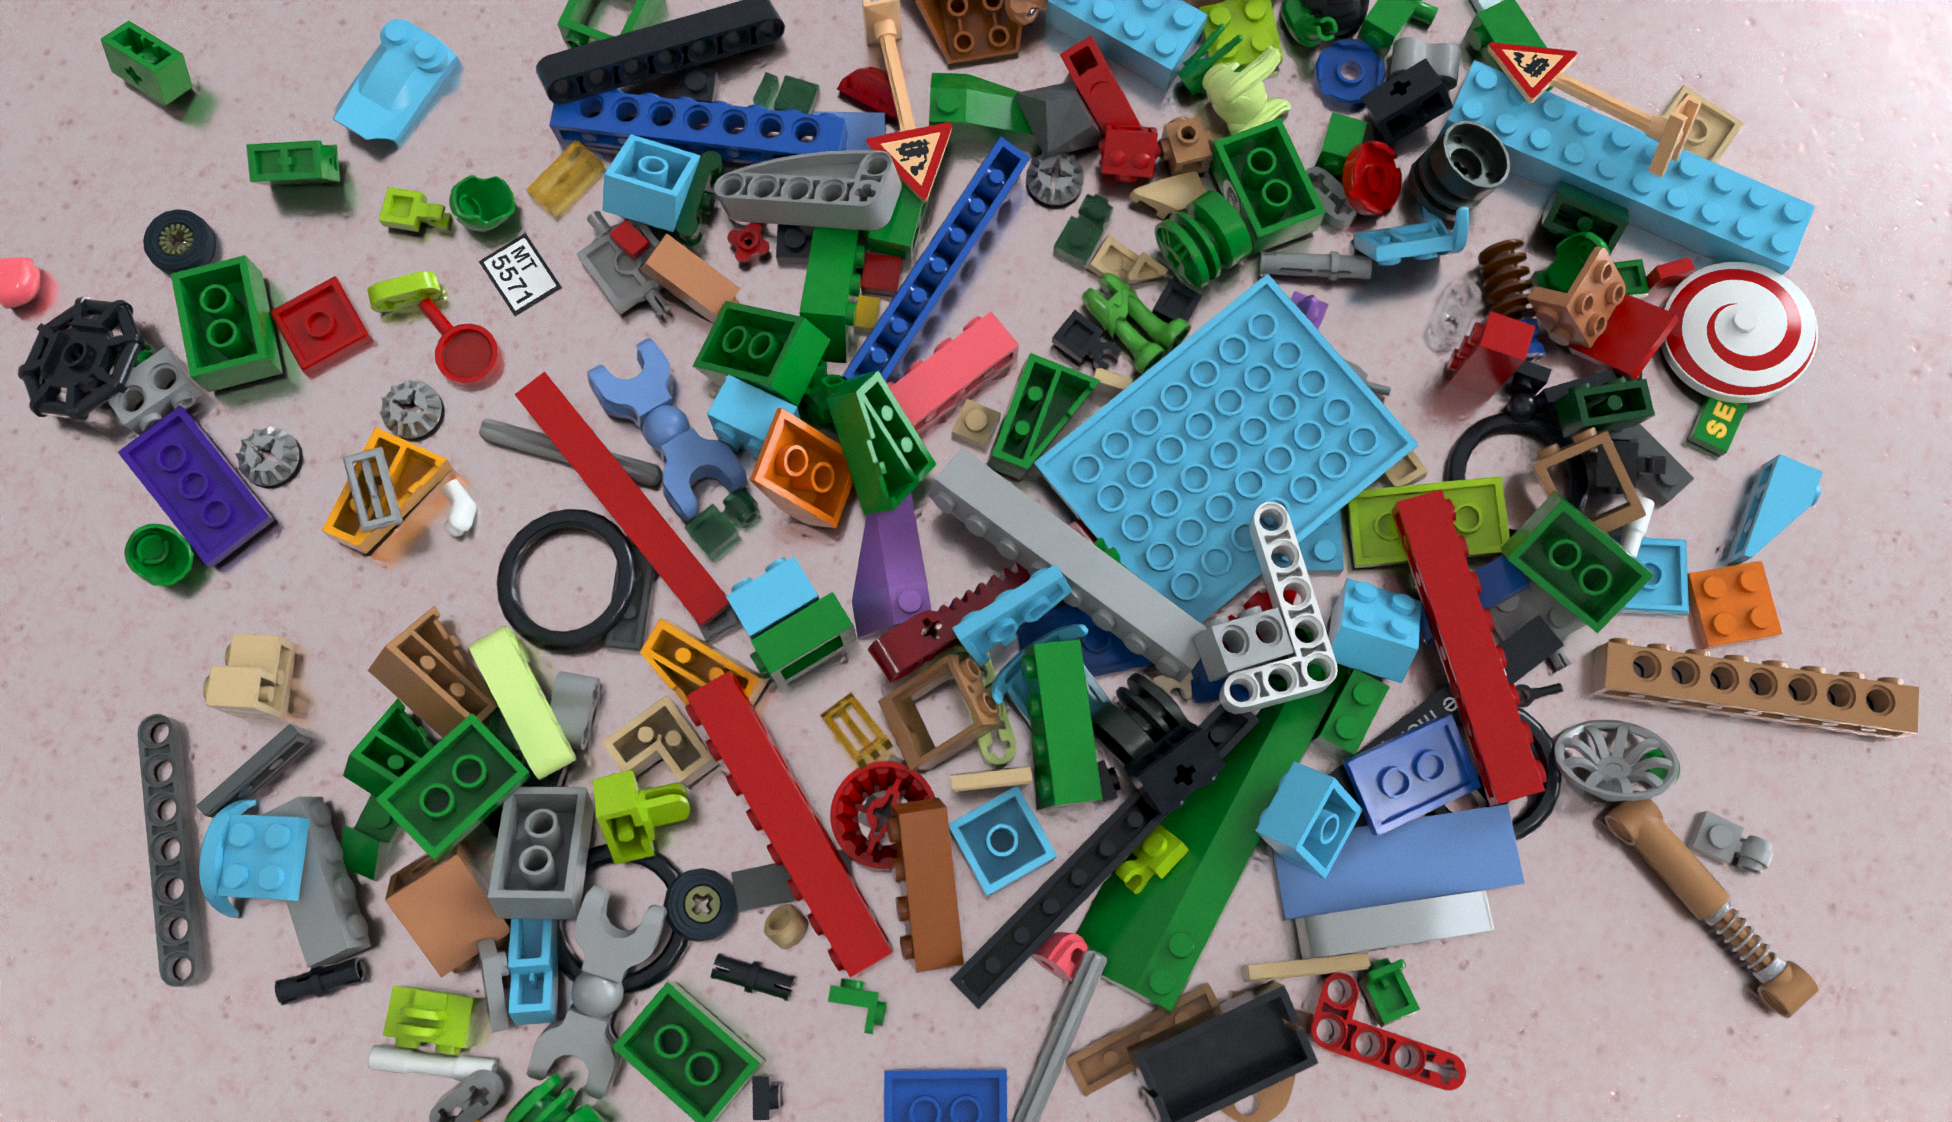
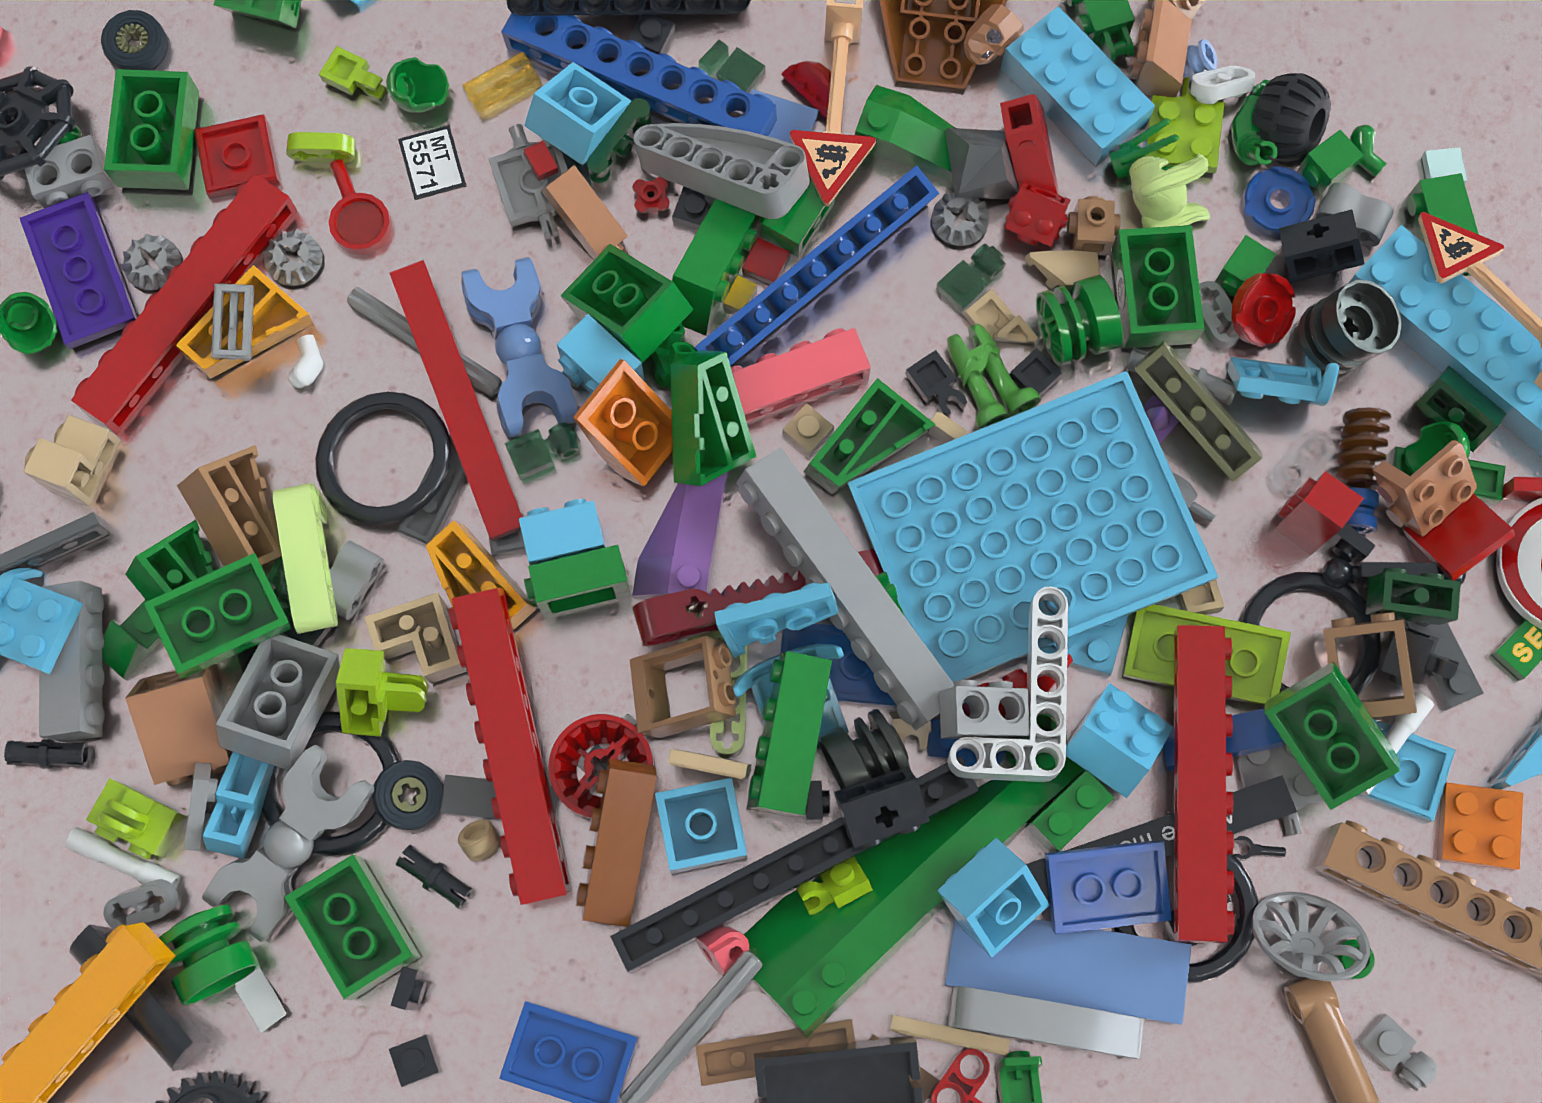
camera: 20 degrees right, 0 degrees up
clear yellow tile [820,692,893,770] -> none
green bracket [828,978,886,1034] -> none
none -> red brick [71,173,297,435]
none -> olive brick [1134,340,1263,482]

